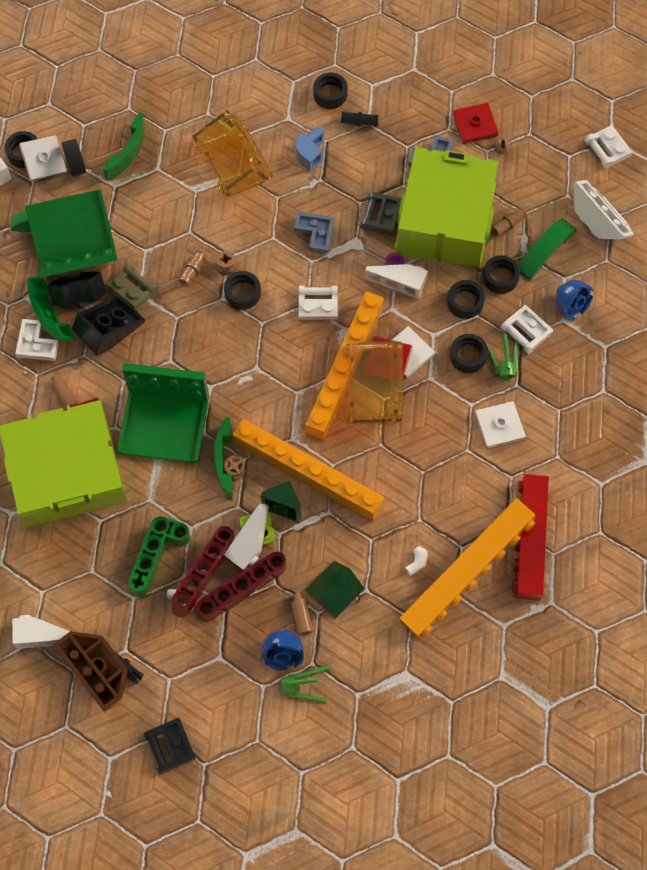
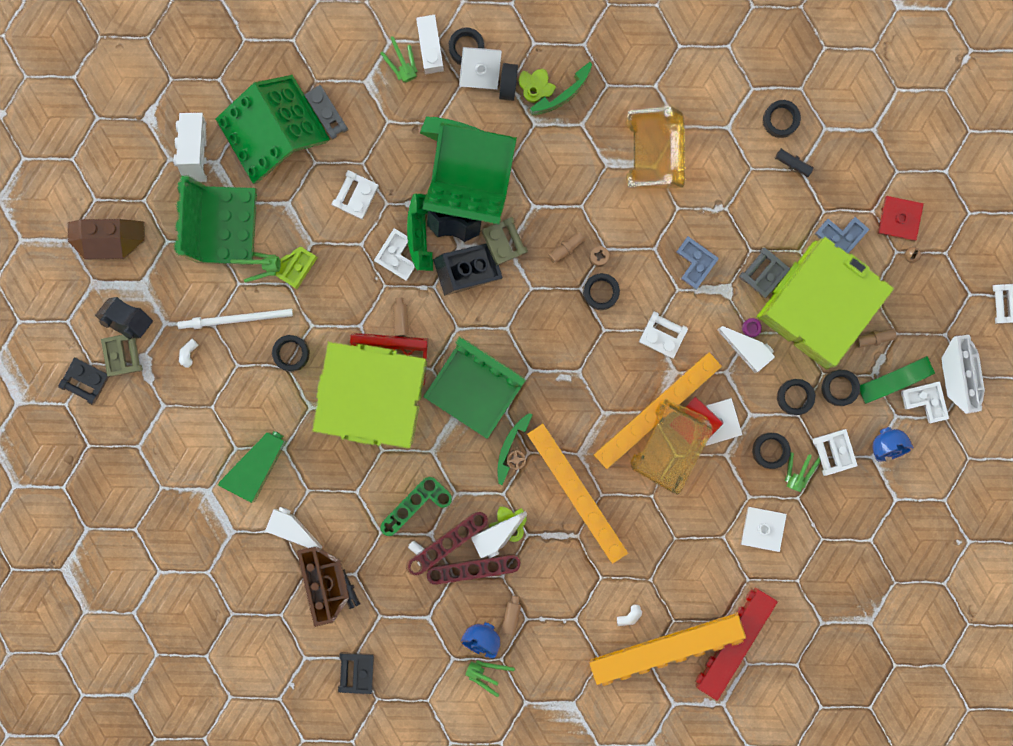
camera: 25 degrees right, 20 degrees up
dark green slope [261,481,302,523] -> none
medium blue brick [296,126,325,172] -> none
dark green slope [305,561,365,619] -> none
none -> lime plate [519,69,556,103]
none -> white plate [901,382,949,423]

